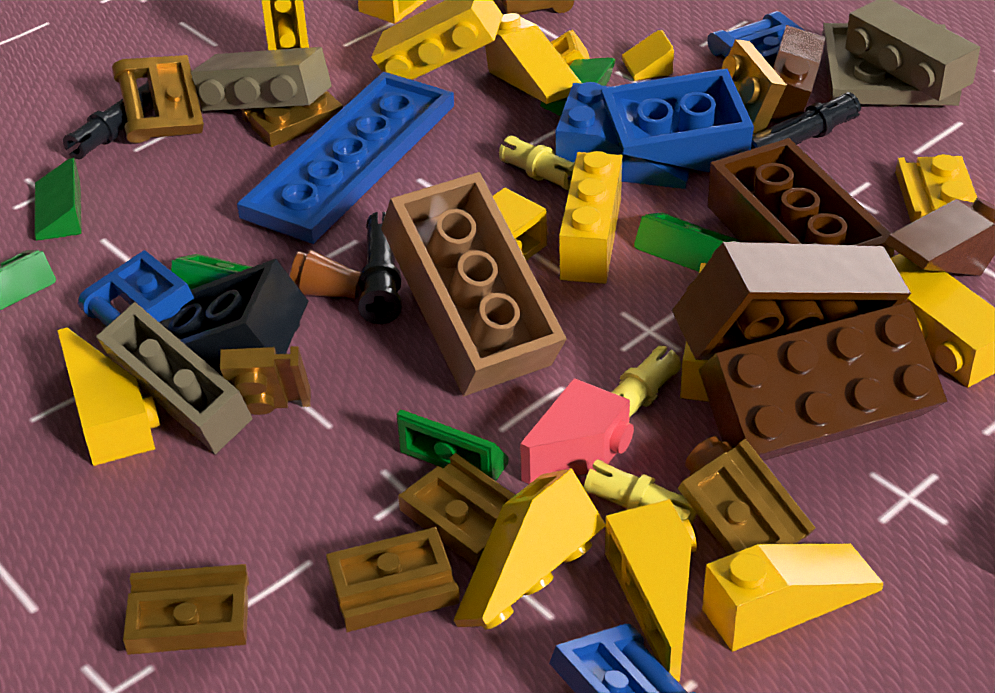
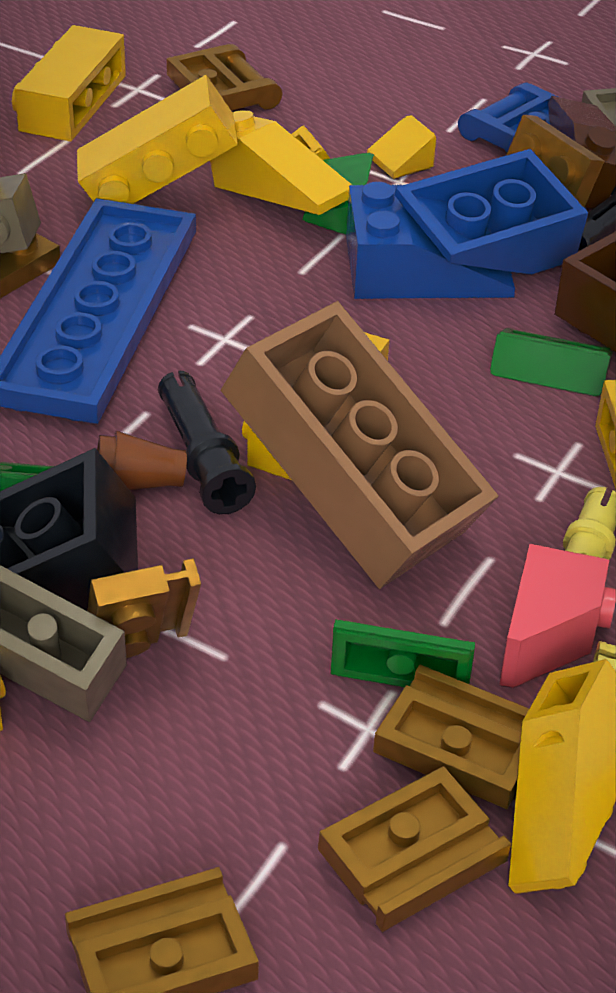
camera: 20 degrees left, 0 degrees up
light yellow pin [499,136,575,191] -> none
yellow brick [559,151,622,284] -> none

